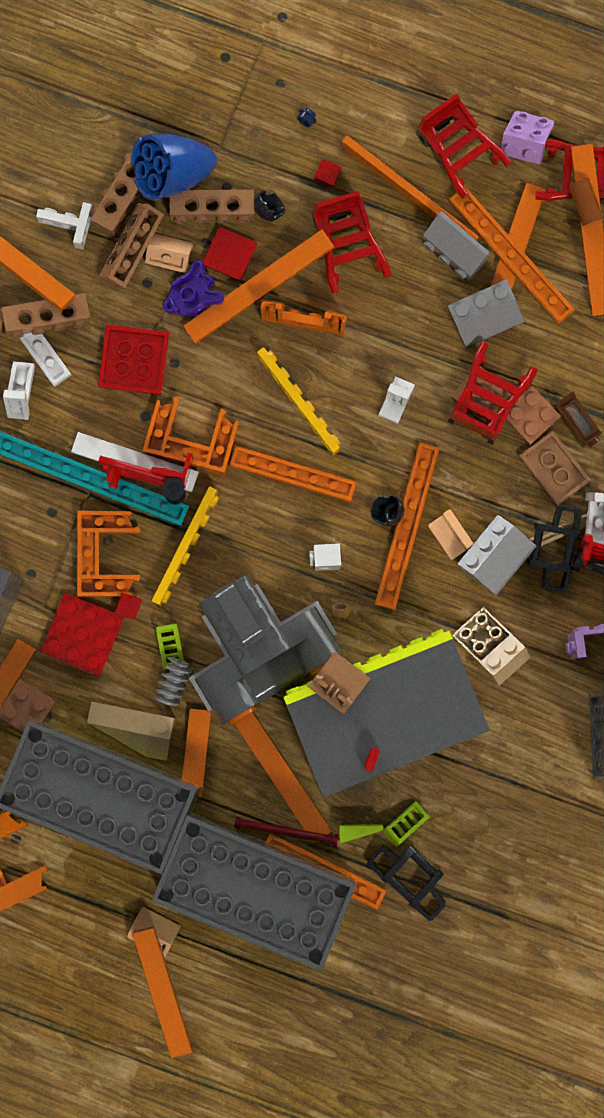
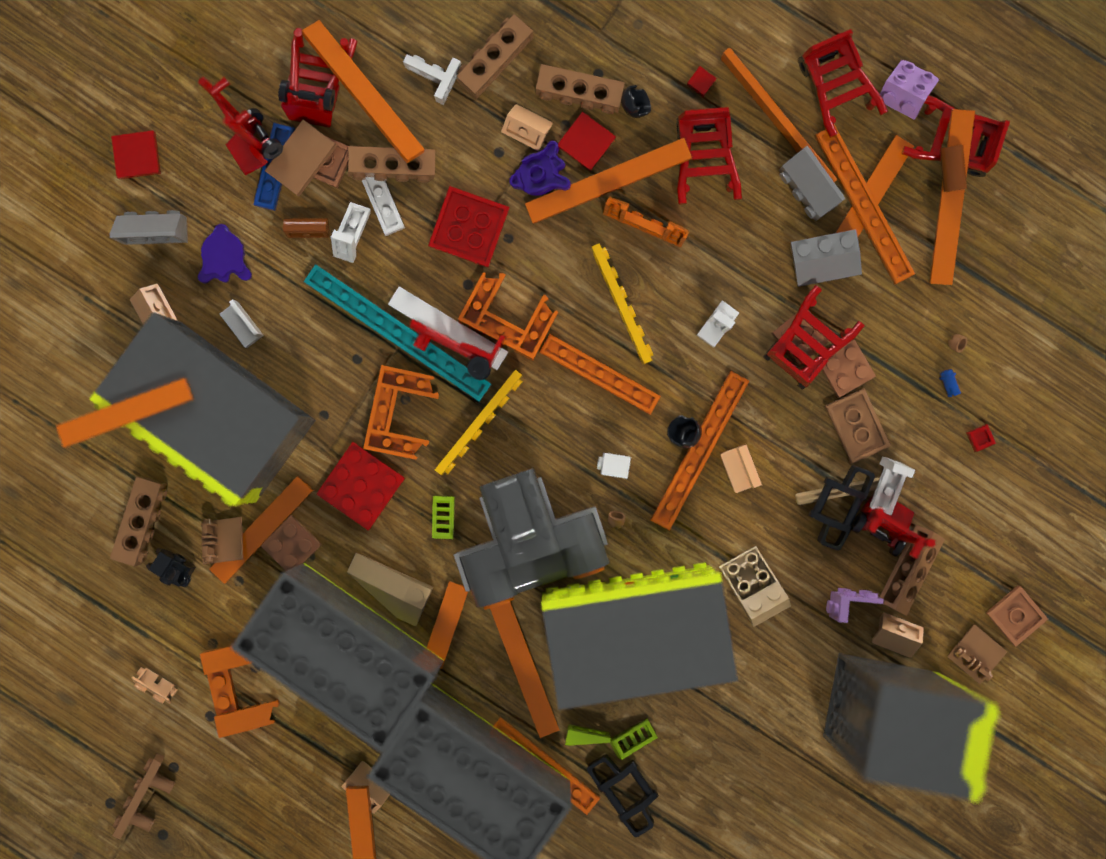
camera: 15 degrees right, 5 degrees up
medium nougat brick [99,203,164,288] -> none
red tile [115,592,142,620] -> none
blue cylinder [131,134,217,200] -> none
light grey piece [154,657,193,706] -> none
dark red bar [234,816,339,847] -> none
dark blue plate [297,108,317,127] -> none
medium nougat hinge [308,651,371,714] -> none
red tile [364,748,380,772] -> none
light grey slope [458,515,536,596] -> none
reddish brown window [553,391,603,448] -> none

